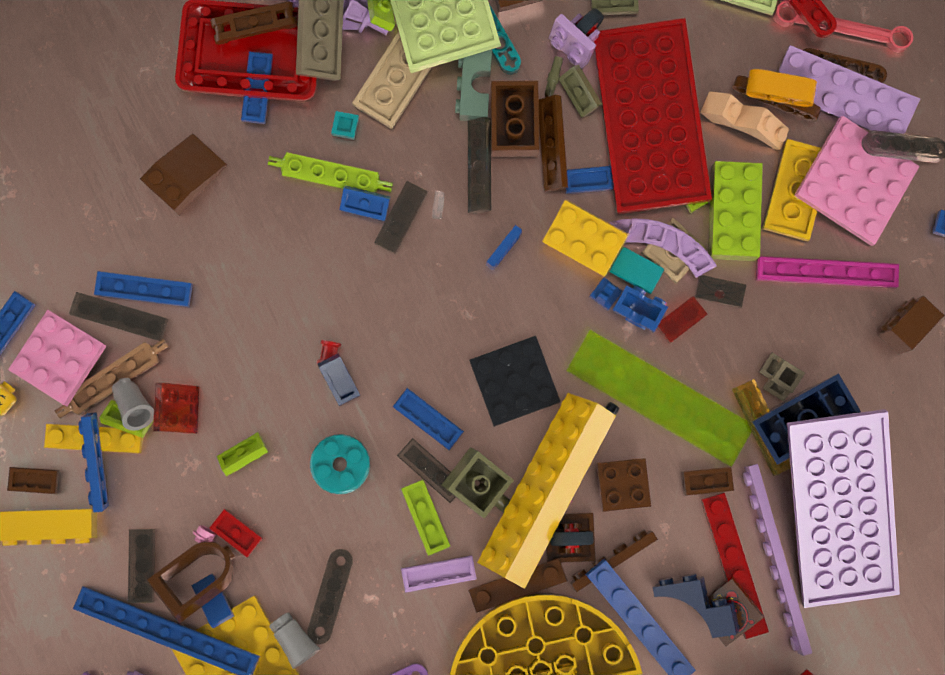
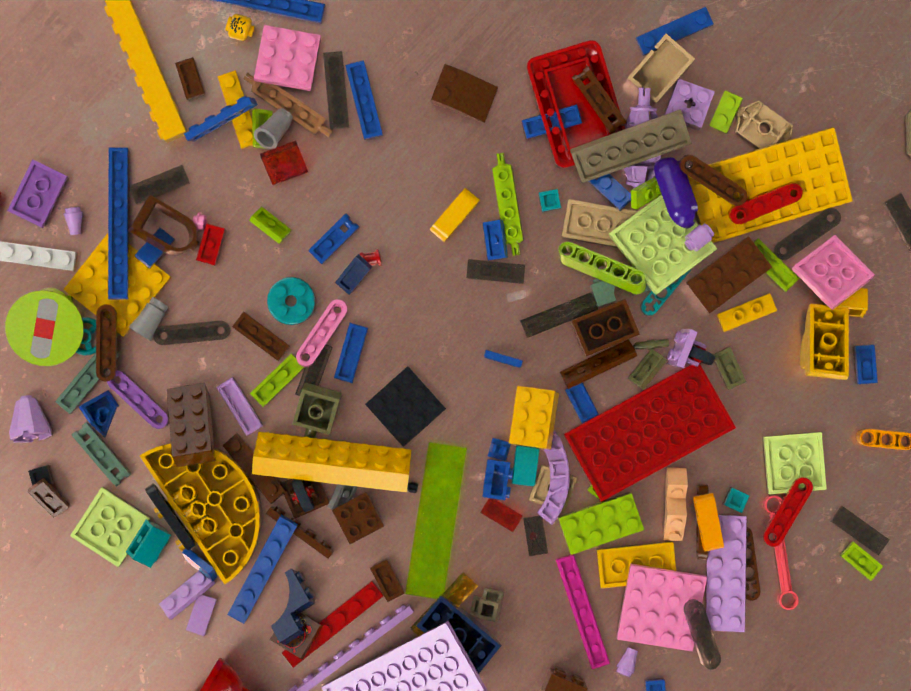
camera: 70 degrees right, 5 degrees up
none -> reddish brown brick [167,383,216,467]
none -> reddish brown plate [232,312,290,361]
none -> bright pink plate [296,299,347,367]
none -> blue plate [308,213,360,264]
none -> light grey plate [328,484,358,510]
none -> yellow beam [430,188,480,242]
none -> lime beam [558,242,646,294]
none -> blue plate [588,174,631,211]
none -> lavender cone [616,647,638,677]
none -> teal plate [723,487,749,513]

